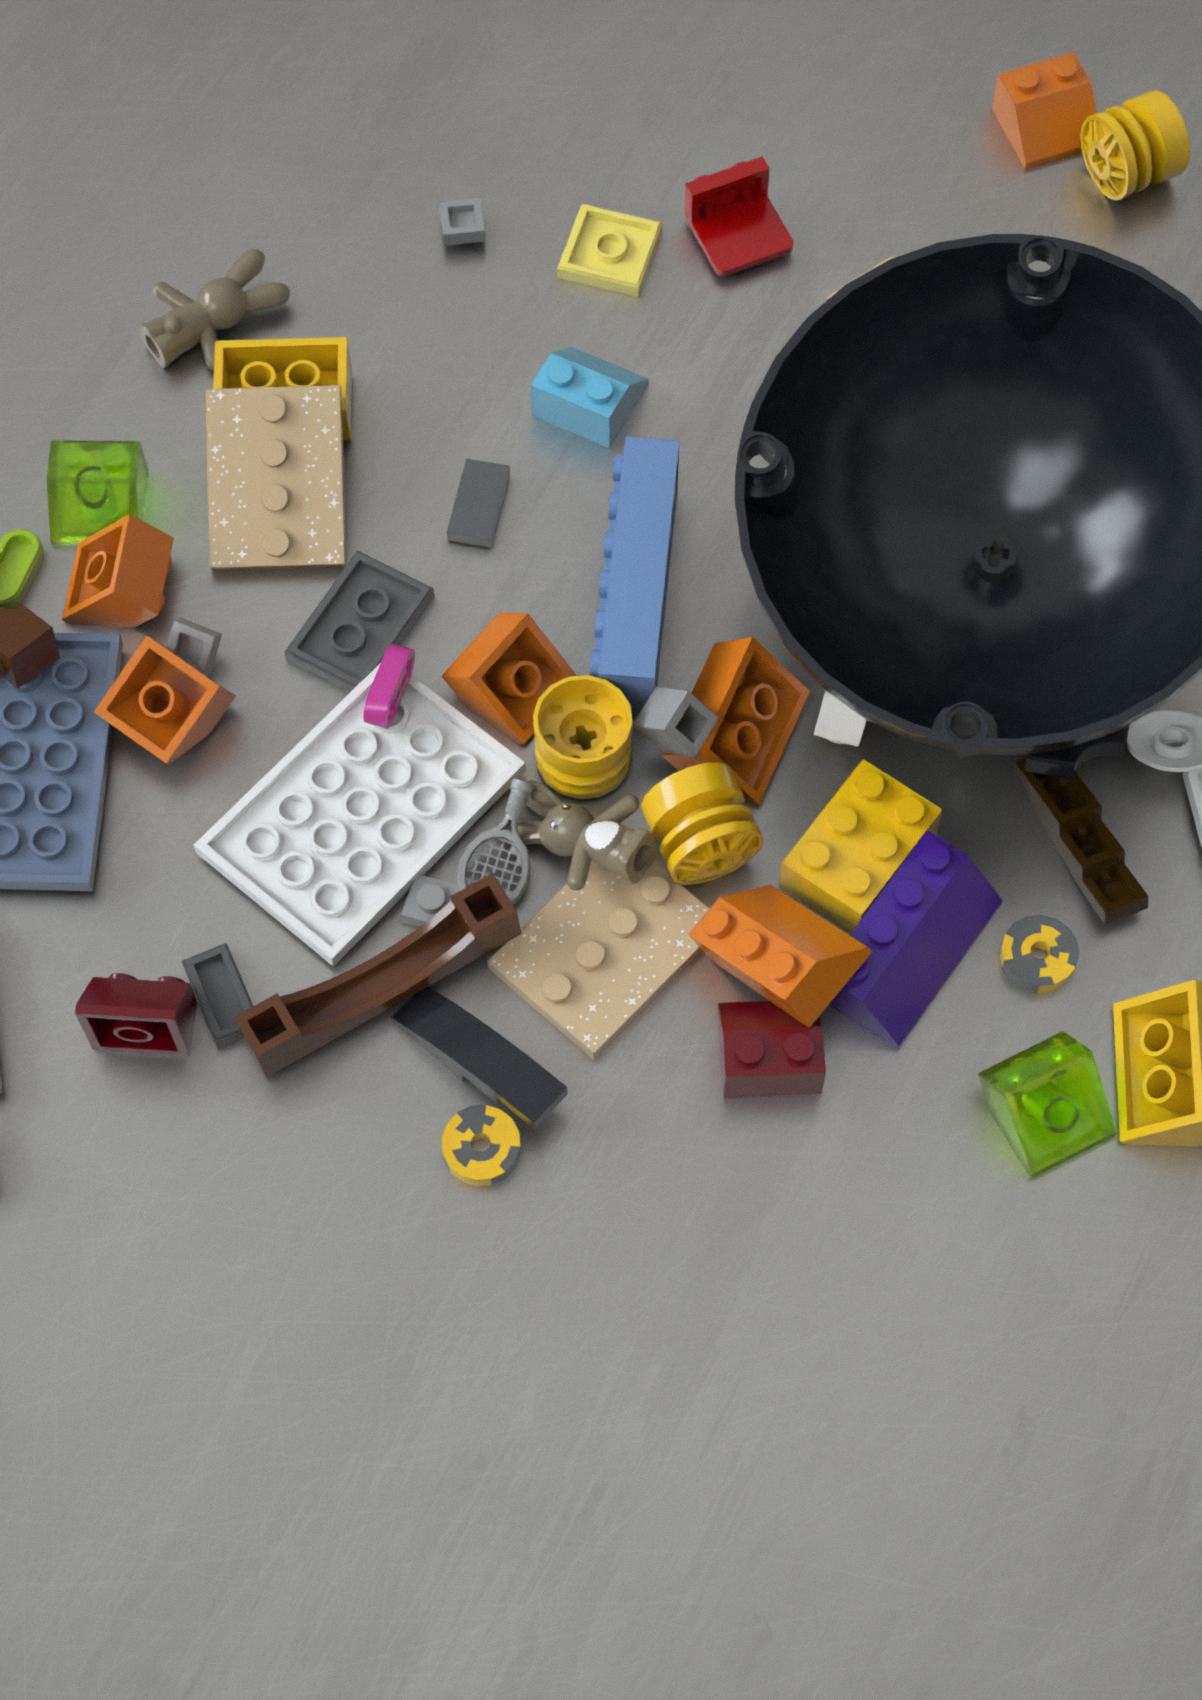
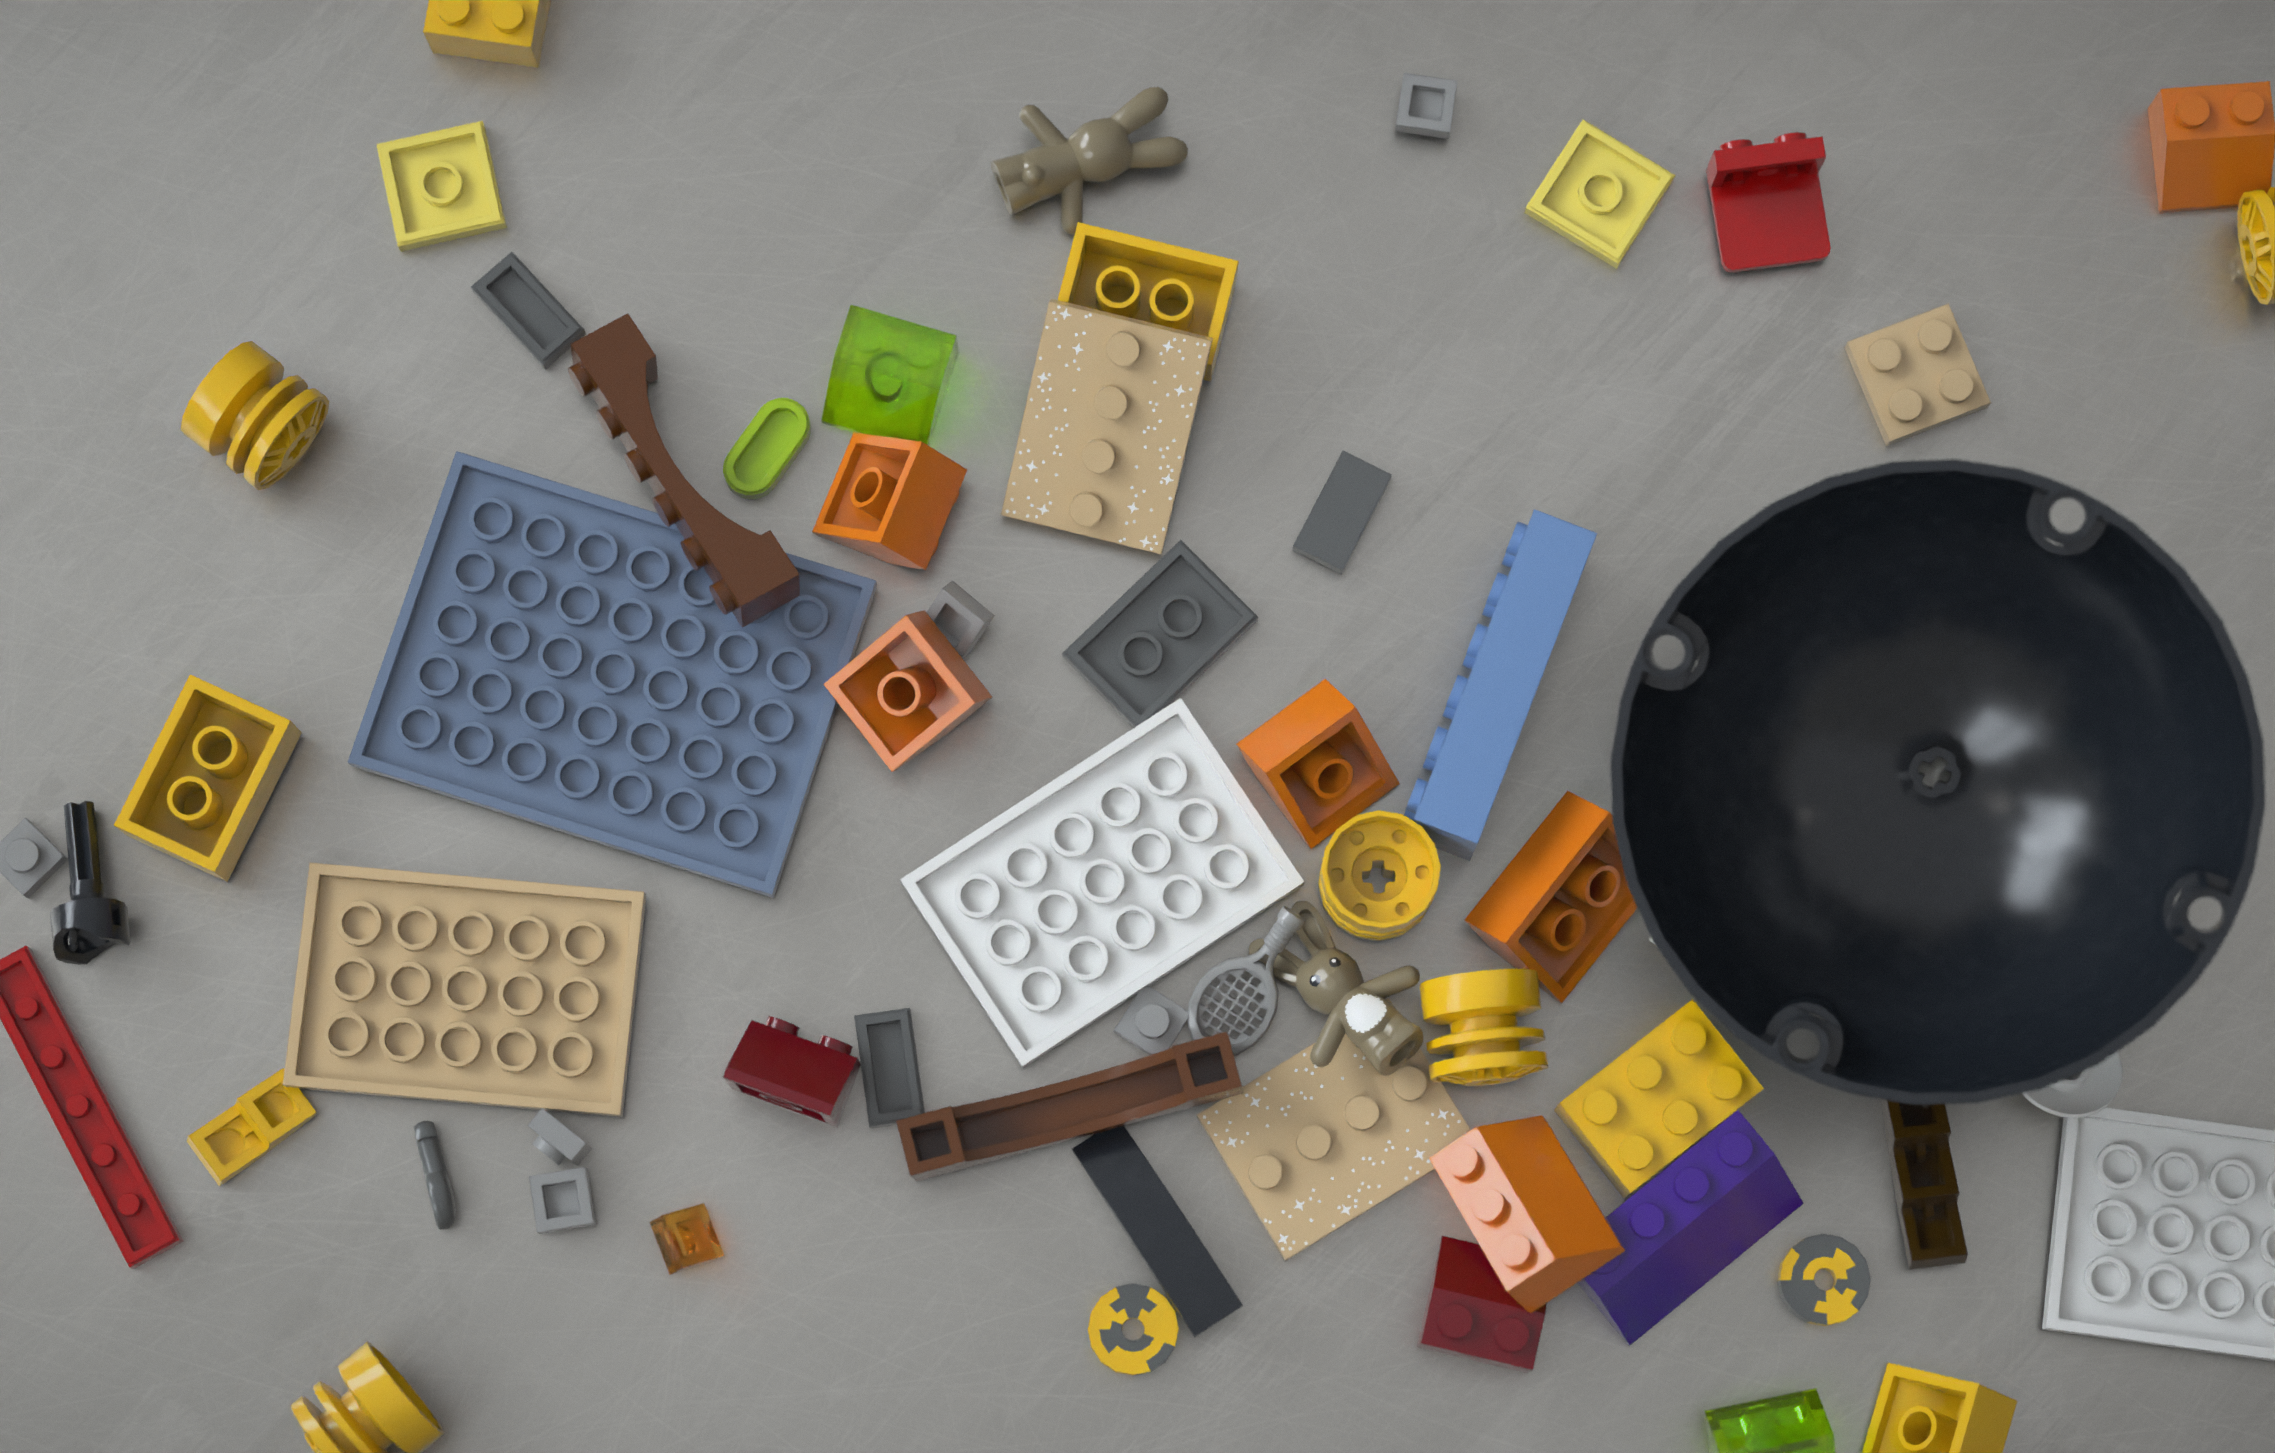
camera: 15 degrees right, 15 degrees up
dark pink beam [363,643,415,729] -> none
medium azure slope [531,347,649,449] -> none
light grey brick [633,687,719,757] -> none
none -> clear orange plate [649,1203,724,1275]

